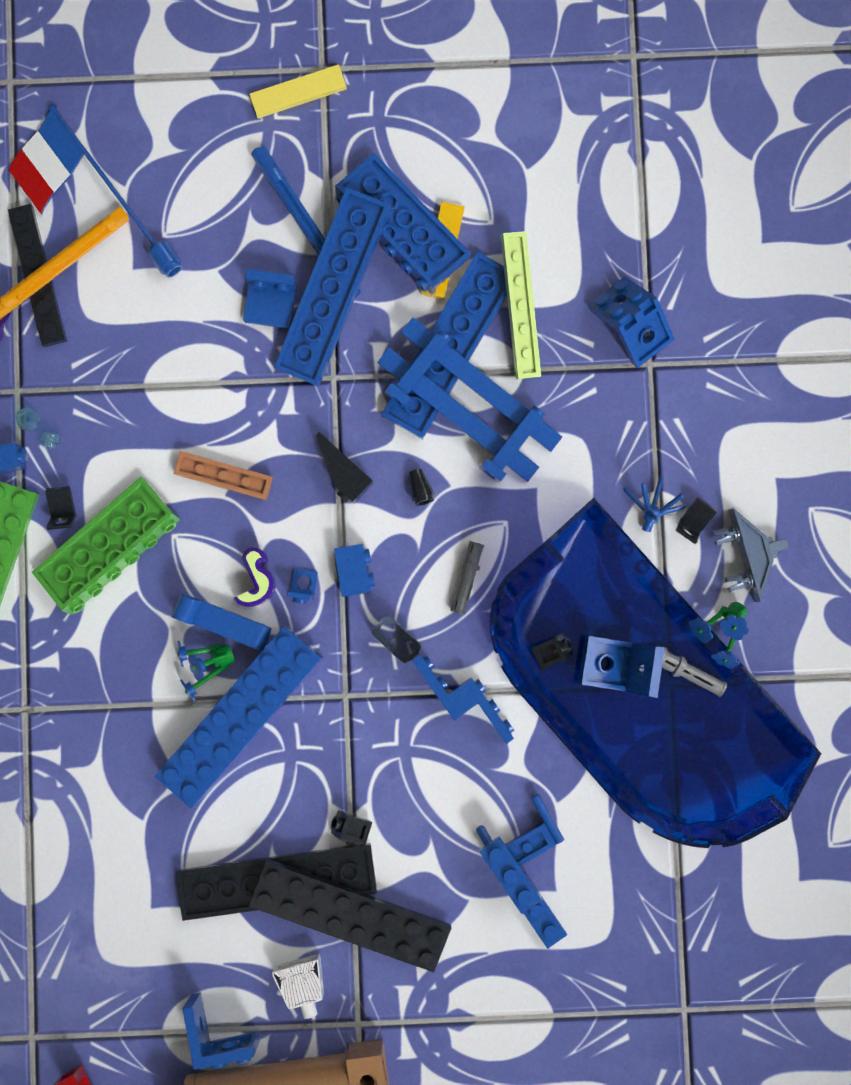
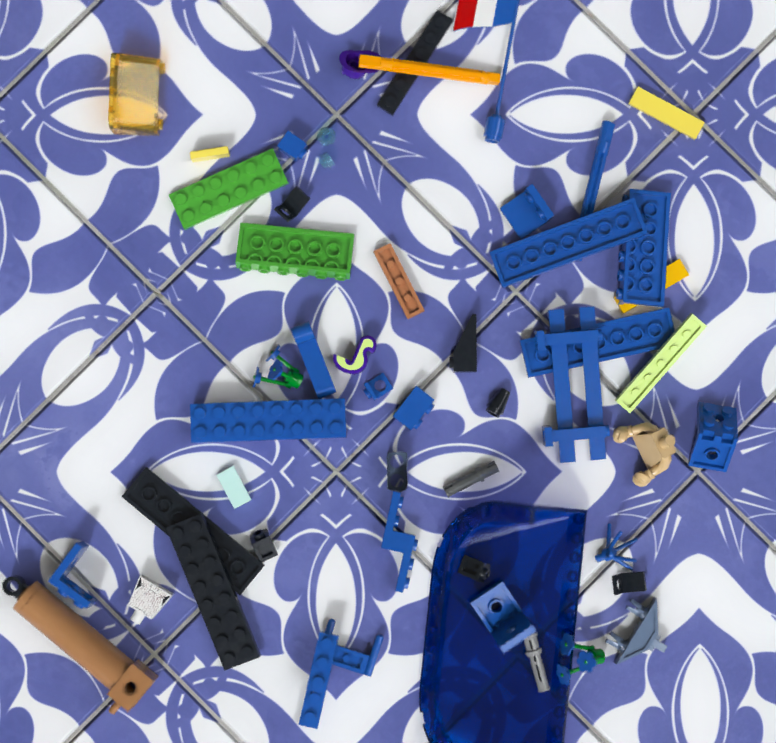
camera: 45 degrees right, 0 degrees up
none -> light aqua tile [216,466,252,509]
none -> tan torso [612,422,676,487]

